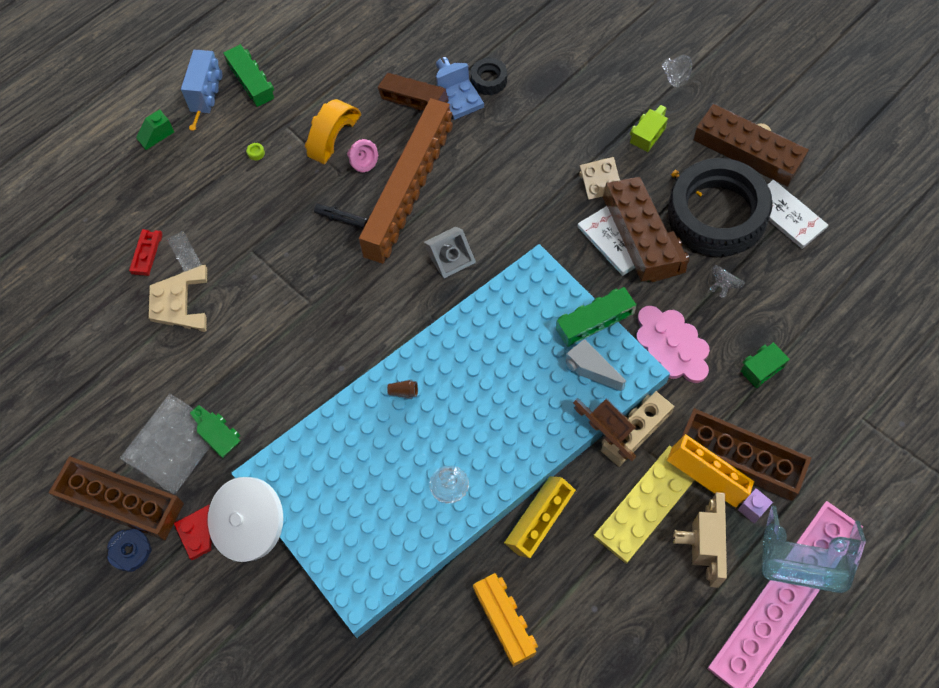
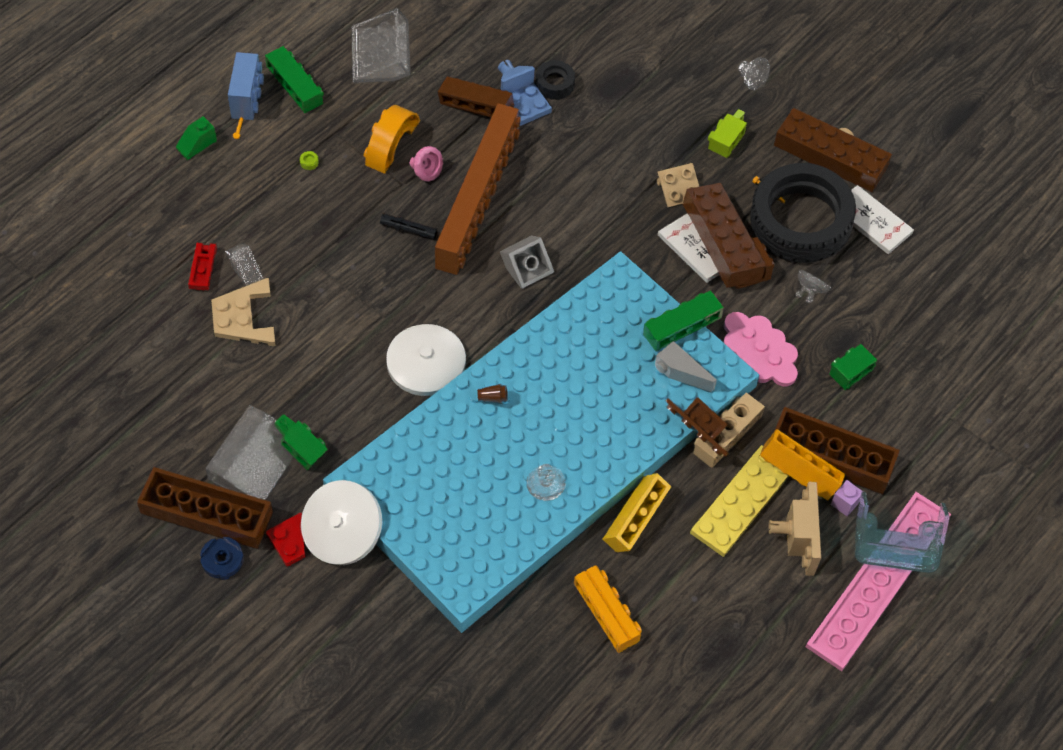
camera: 10 degrees left, 5 degrees down
none -> clear slope [352,8,411,83]
none -> white dish [387,324,466,396]

